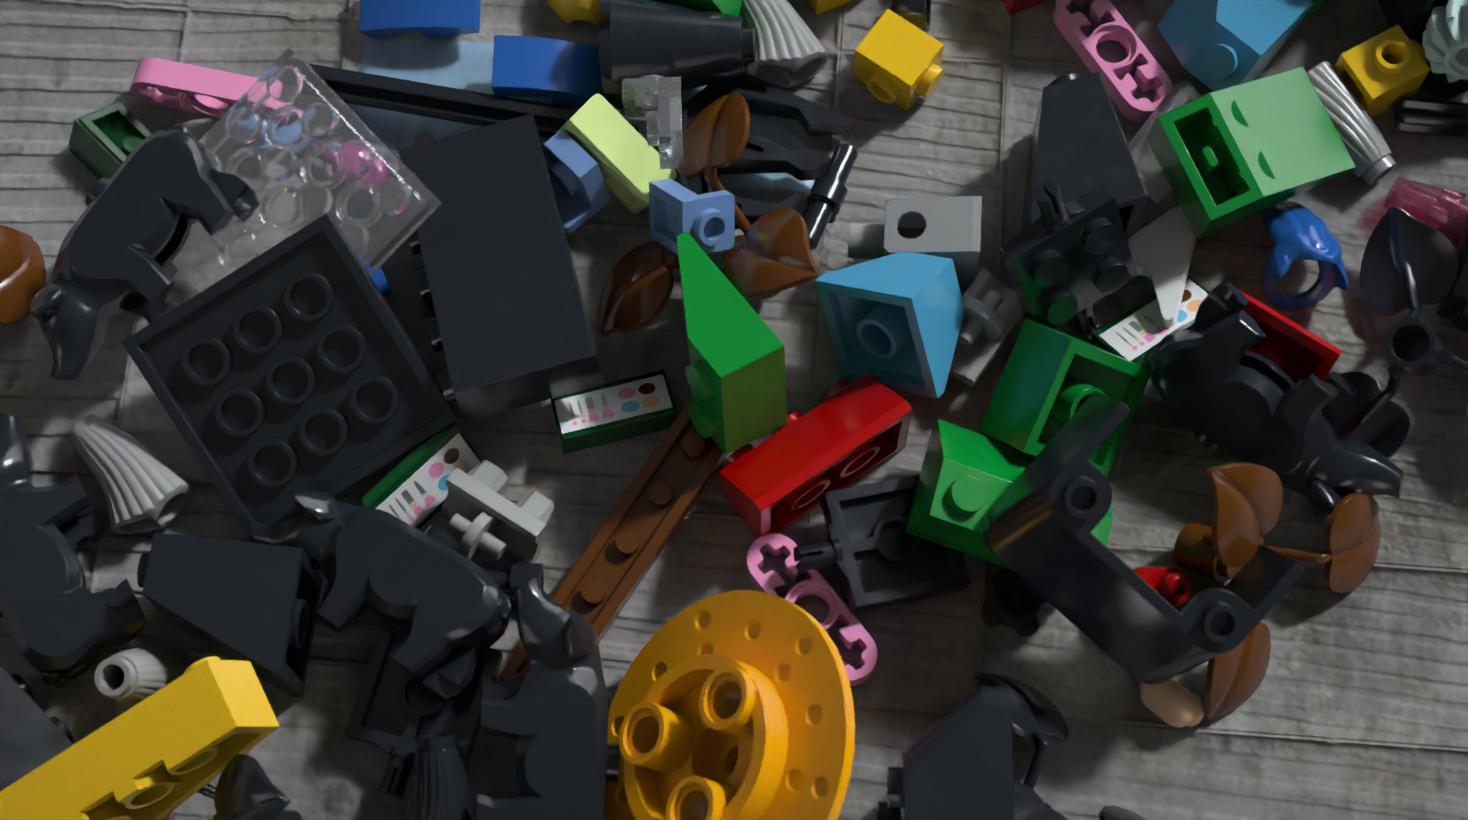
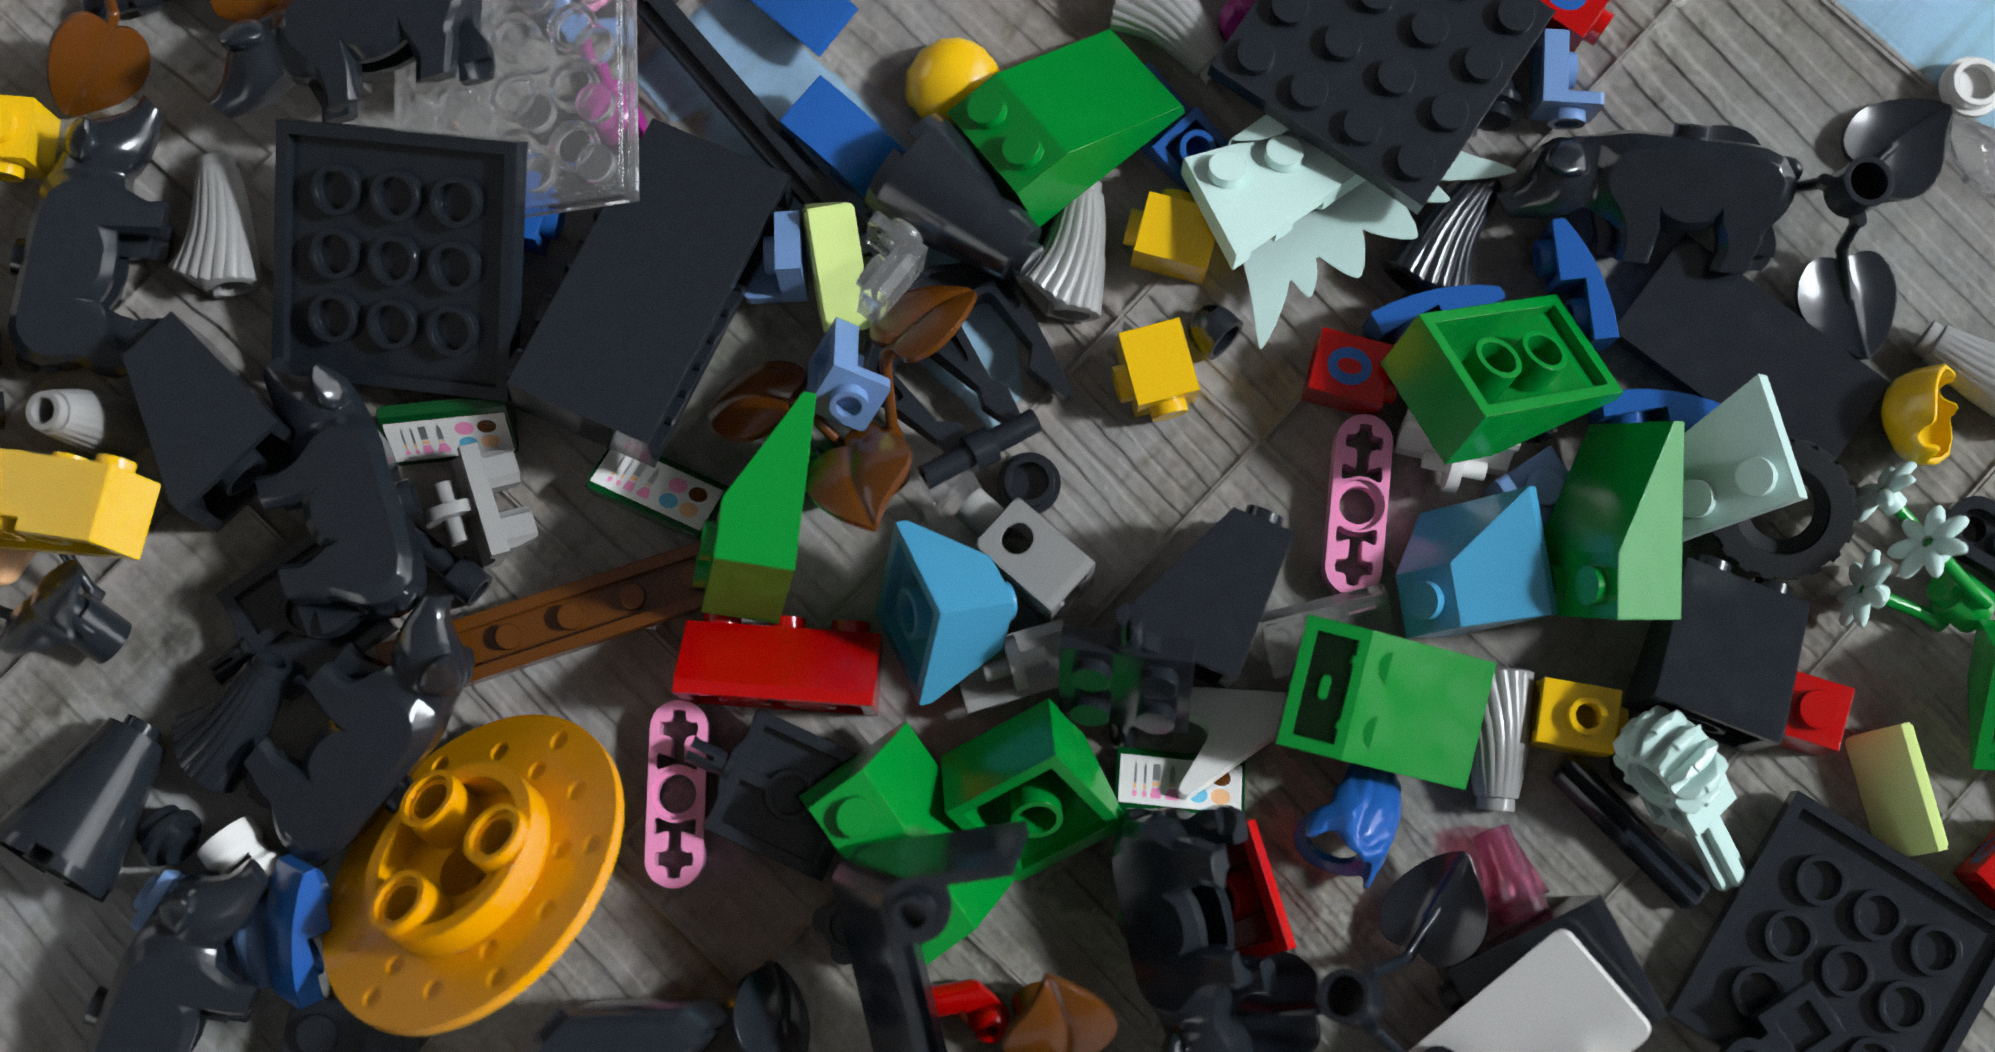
camera: 35 degrees right, 10 degrees up
none -> black plate [997,452,1061,514]

